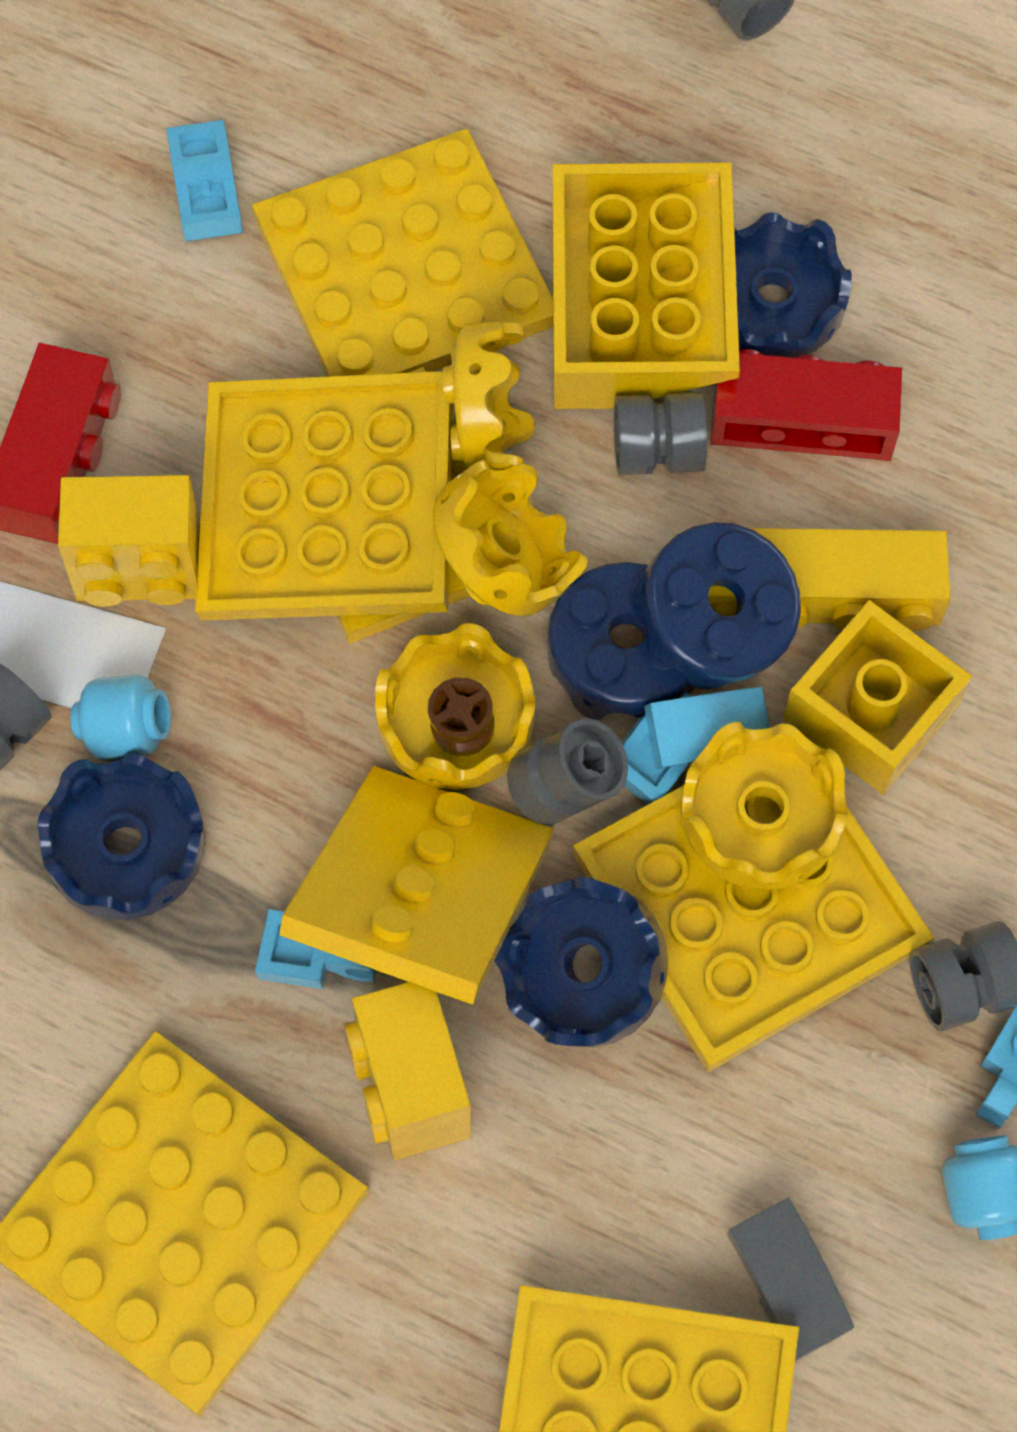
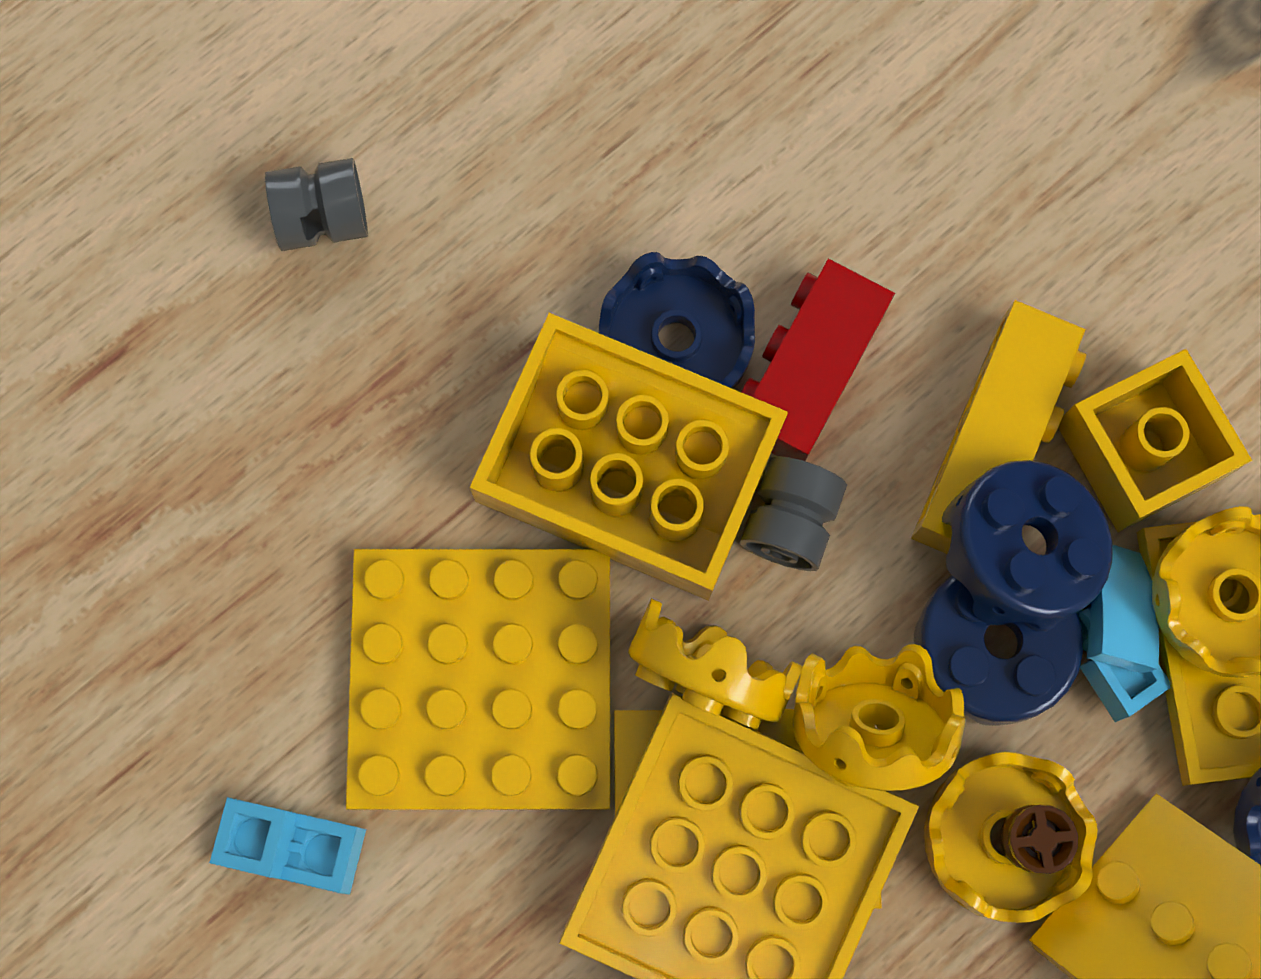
camera: 70 degrees left, 10 degrees up
dark grey wheel [507,718,629,825] -> none

